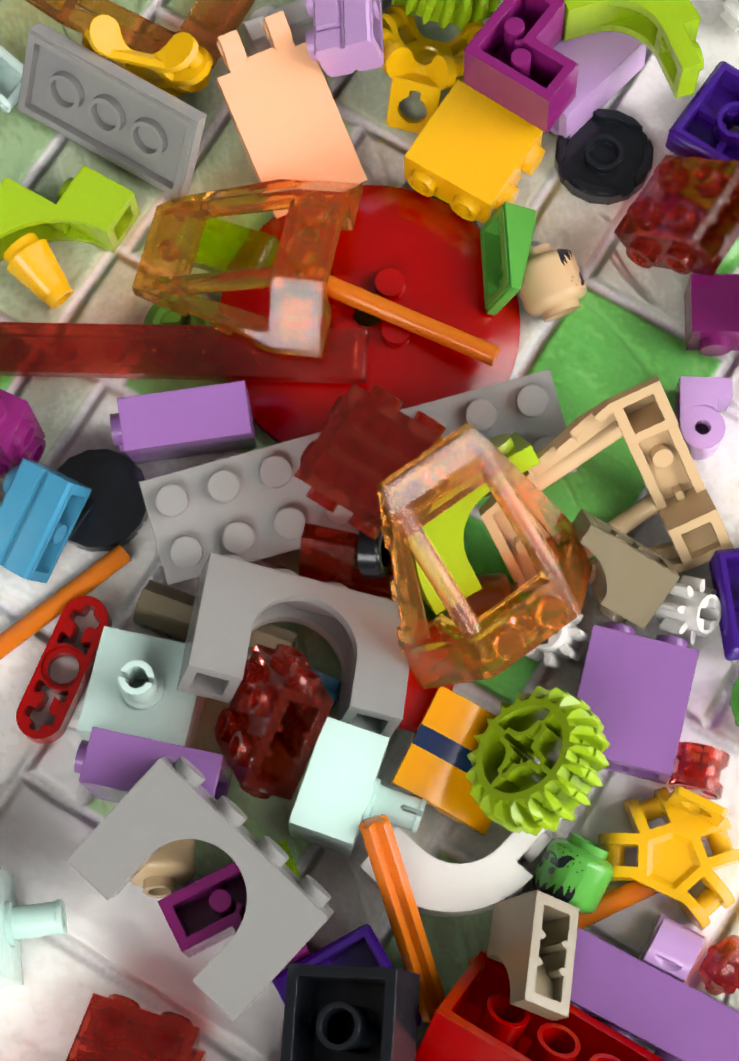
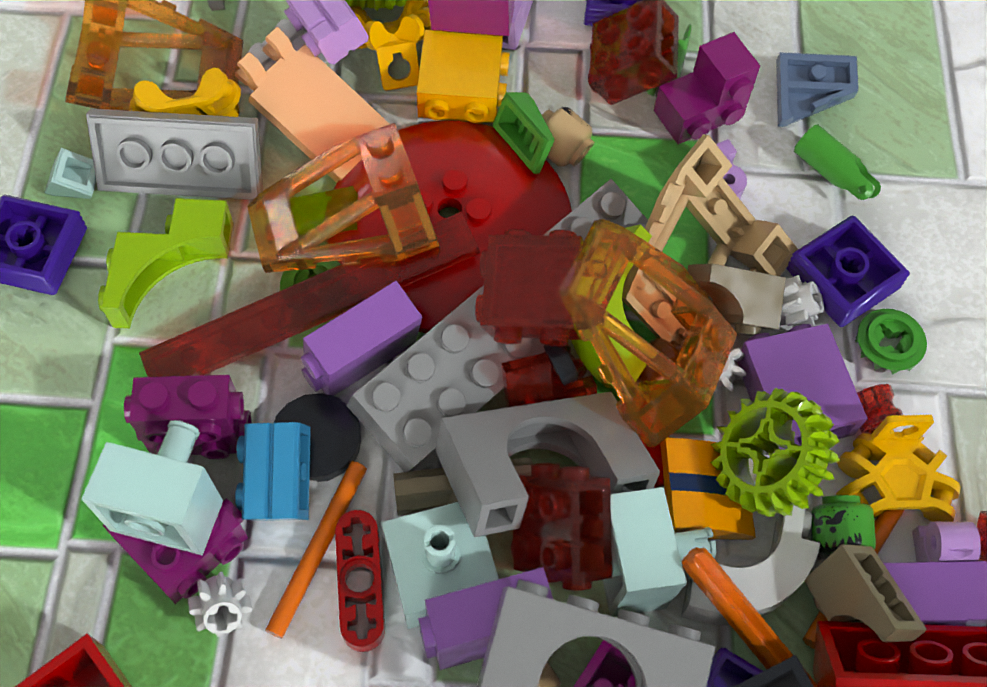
camera: 35 degrees left, 10 degrees down
yellow cone [3,232,74,309] -> none
orange bar [304,267,501,367] -> none
black tile [554,109,654,205] -> none

